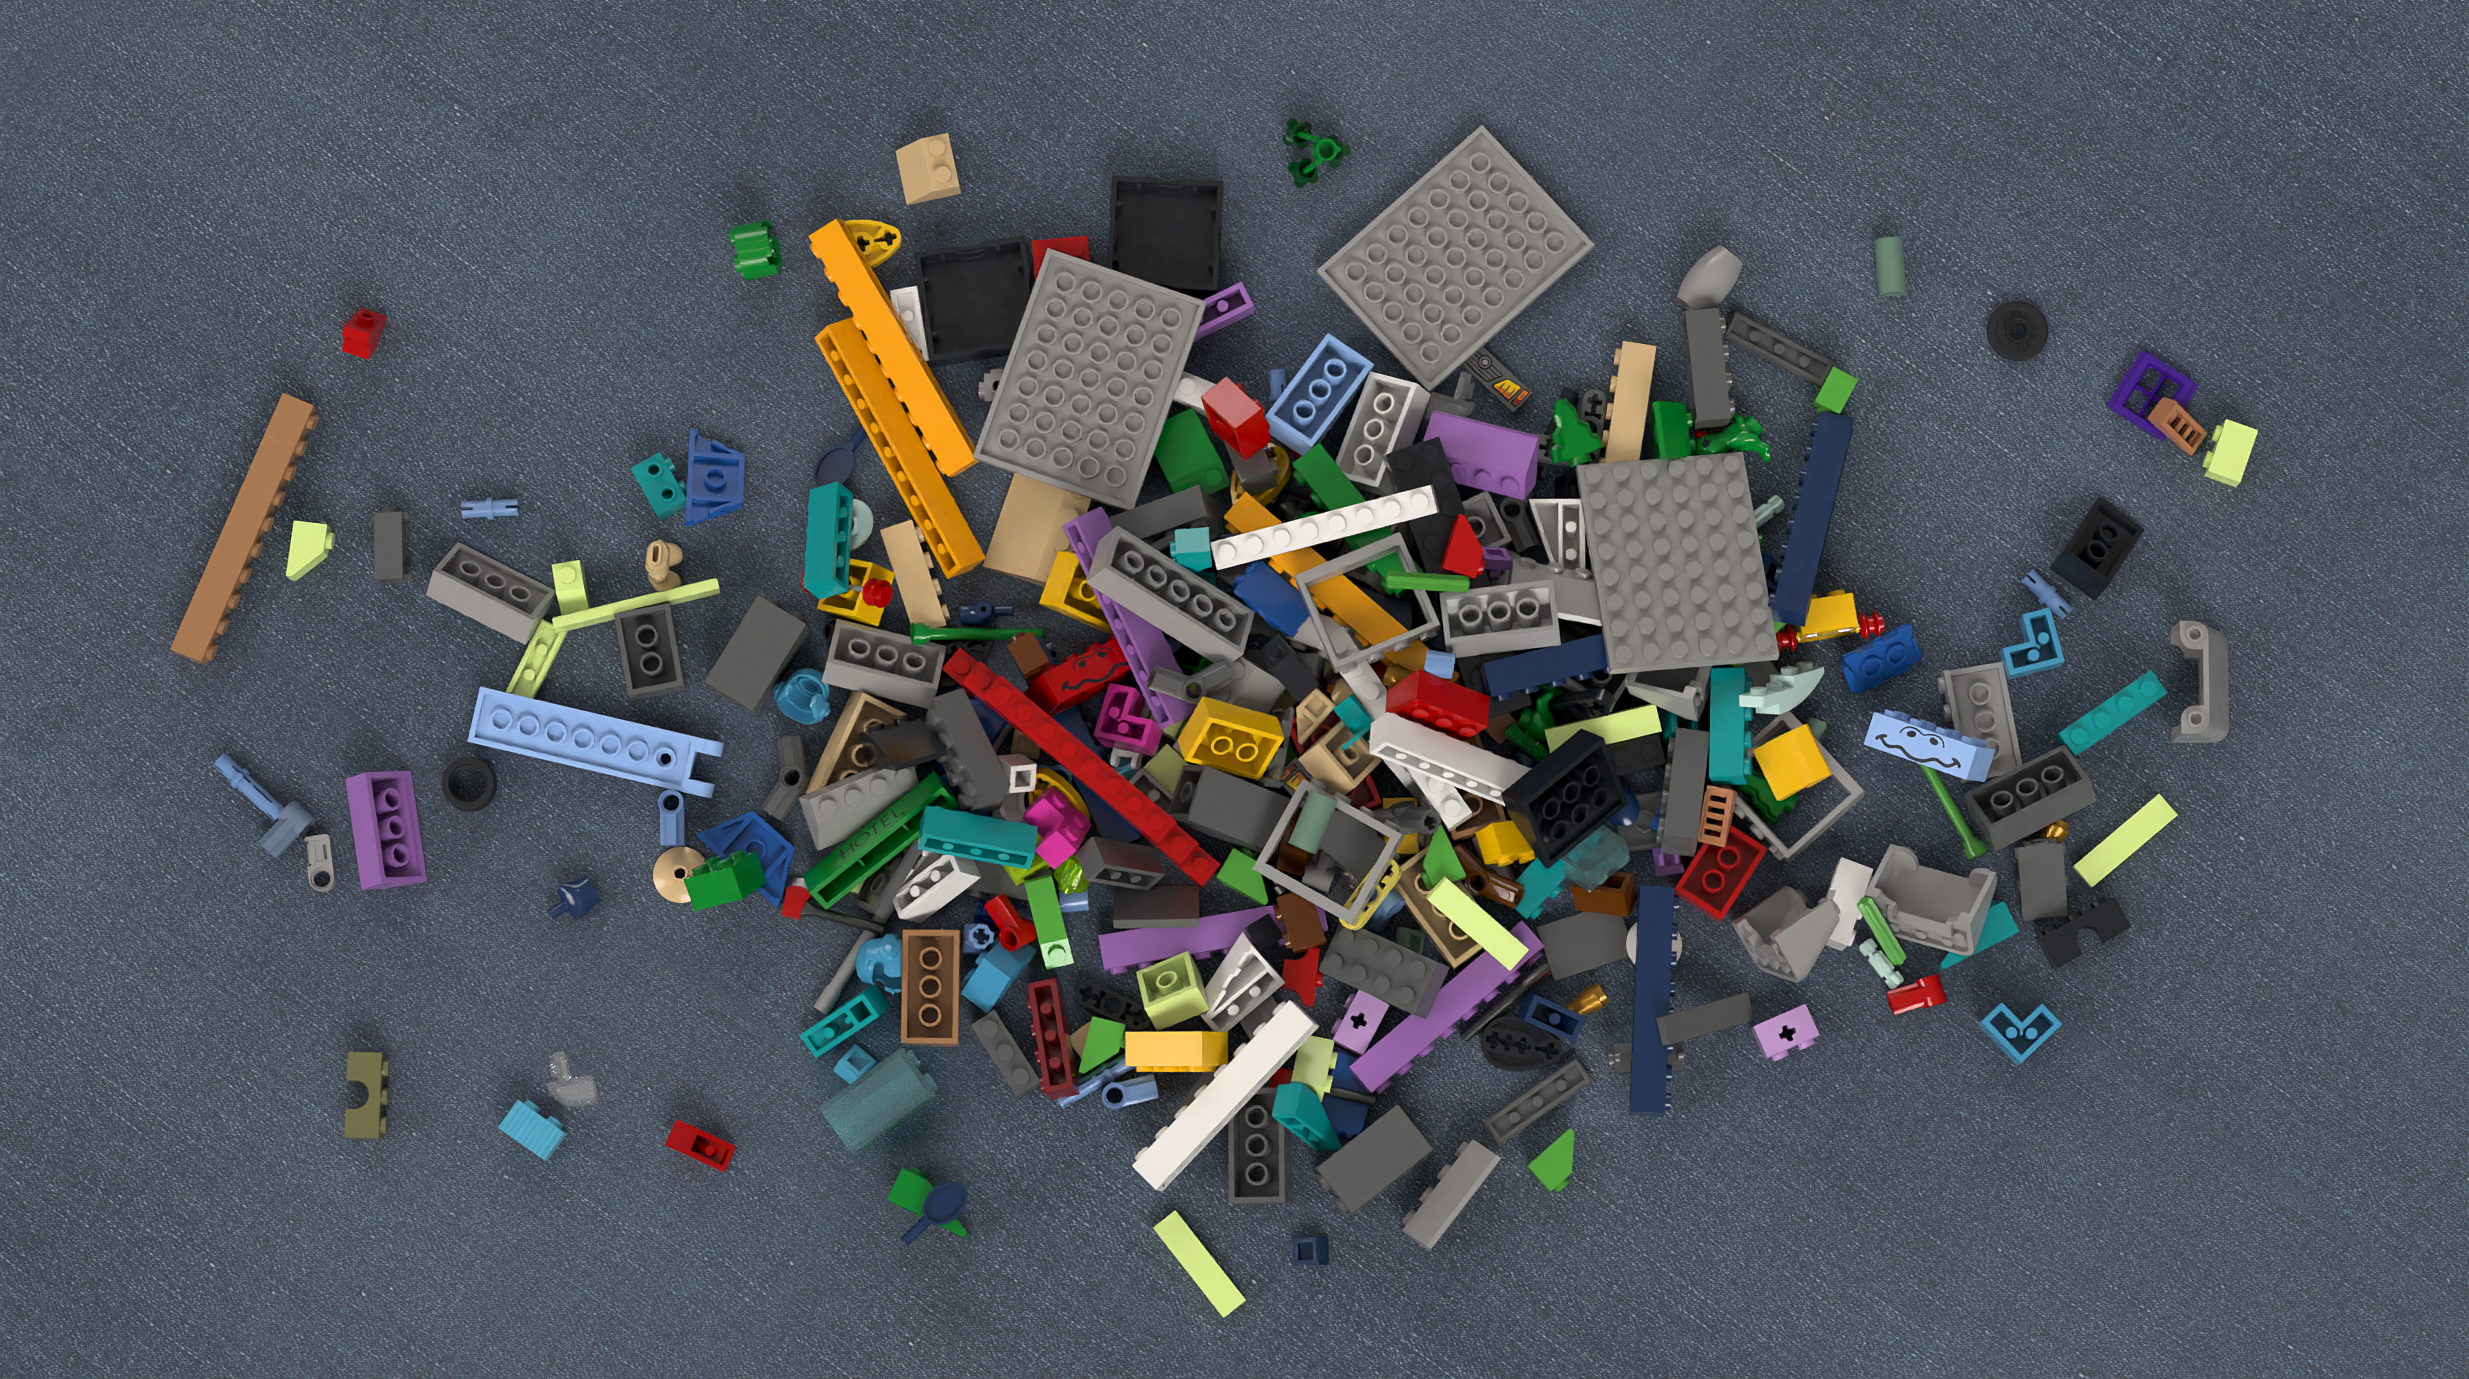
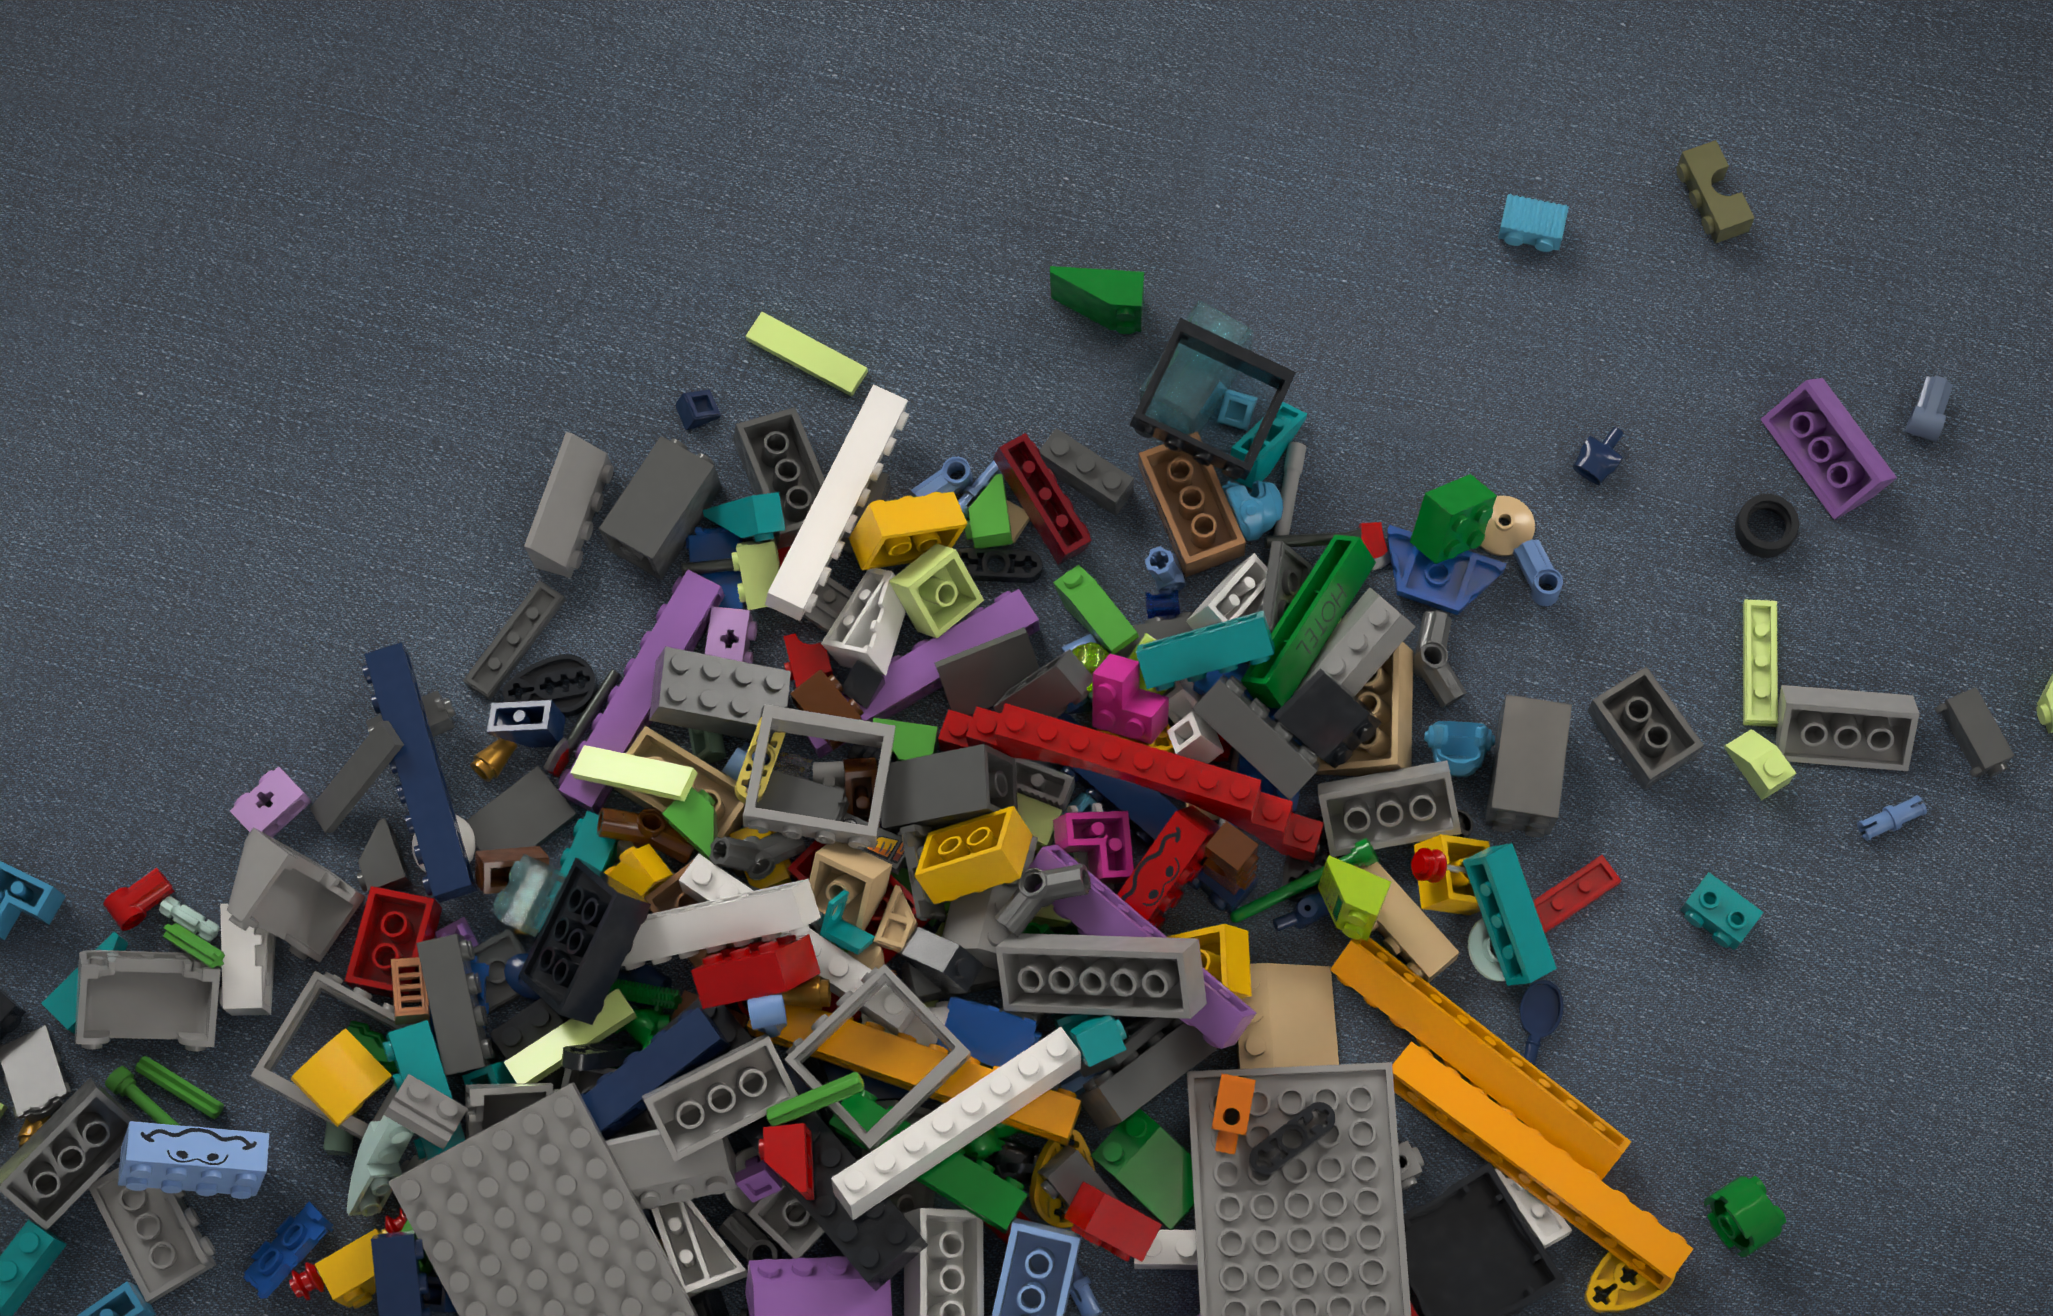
camera: 160 degrees right, 10 degrees down
medium blue pin [213,753,284,823] -> none
light grey piece [304,834,336,893] -> none
light blue hinge [467,687,724,798] -> none
clear brick [546,1051,600,1108] -> none
yellowish green tile [552,578,720,634] -> none
tan piece [645,539,683,592] -> none
red slope [665,1119,736,1172] -> none
blue wing [685,429,745,526] -> none
dark blue piece [900,1181,968,1246] -> none
dark azure brick [961,936,1037,1014] -> none
red piece [984,893,1037,951] -> none
sand green brick [1288,790,1338,854] -> none
bright green slope [1527,1128,1574,1193] -> none
none -> bright green axle [135,1056,224,1119]
none -> dark grey slope [357,818,412,892]
none -> light grey plate [384,1074,468,1150]
none -> black window [1129,318,1296,480]
none -> orange torso [1212,1073,1256,1155]
none -> black beam [1249,1102,1335,1177]
none -> lime slope [1318,855,1391,941]
none -> red tile [1533,855,1622,934]

